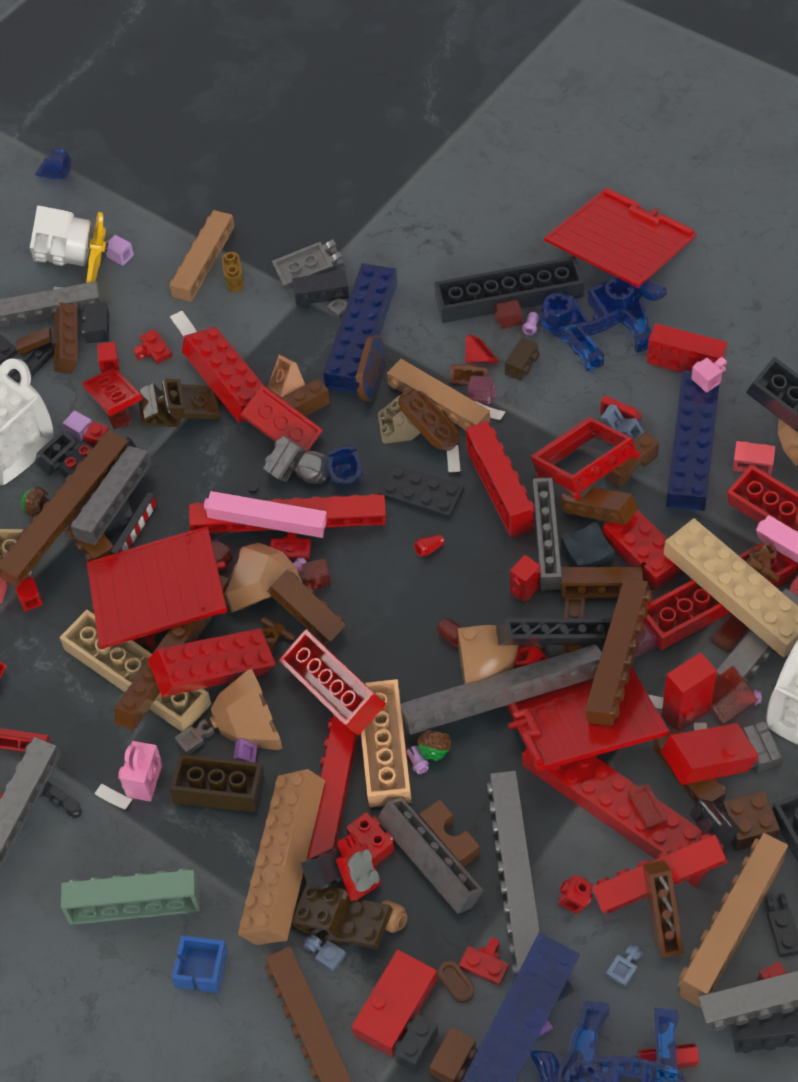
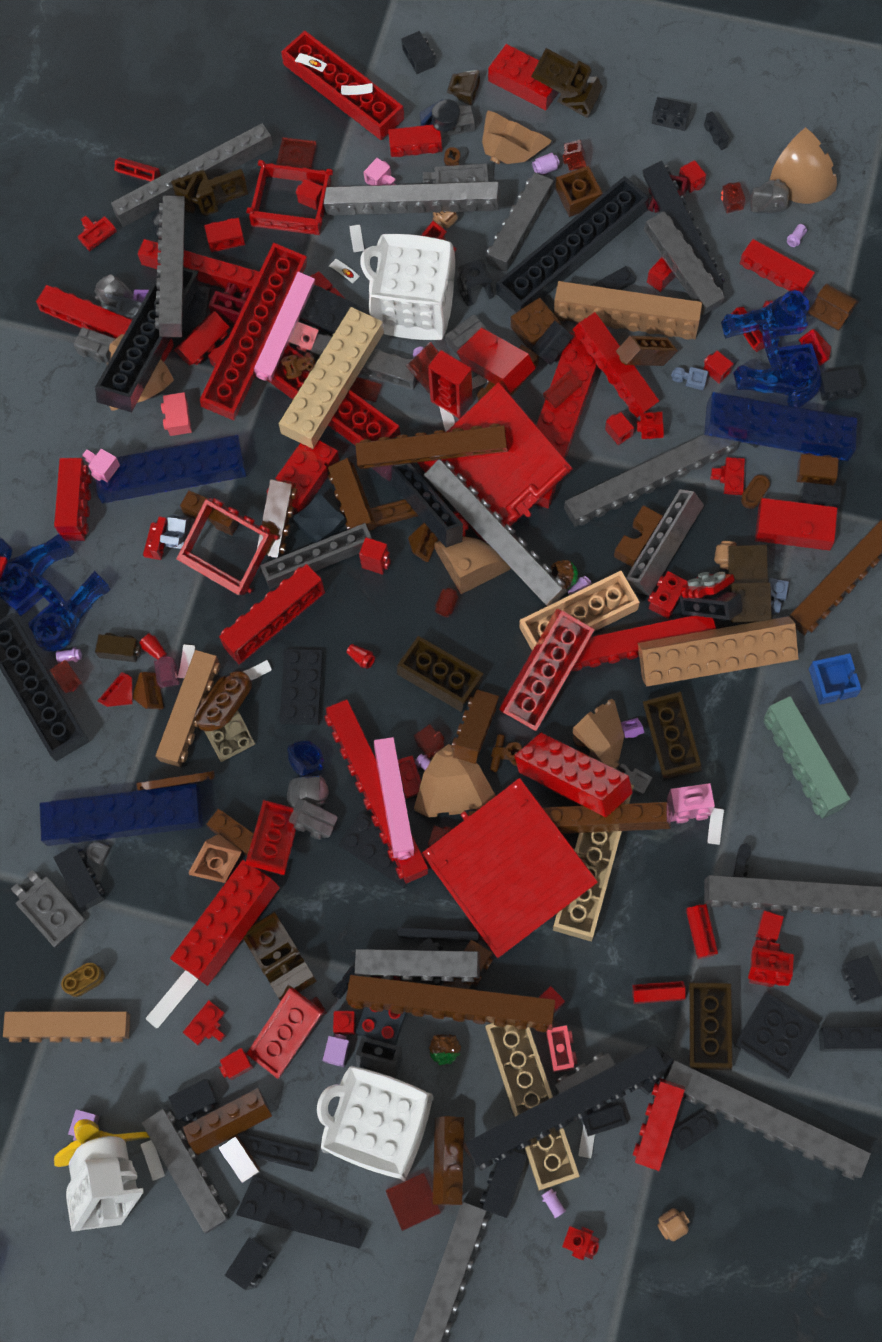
camera: 110 degrees left, 15 degrees up
none -> red cone [139,633,167,661]
none -> dark brown brick [397,636,484,712]
none -> red brick [605,412,634,446]
none -> red brick [703,351,734,384]

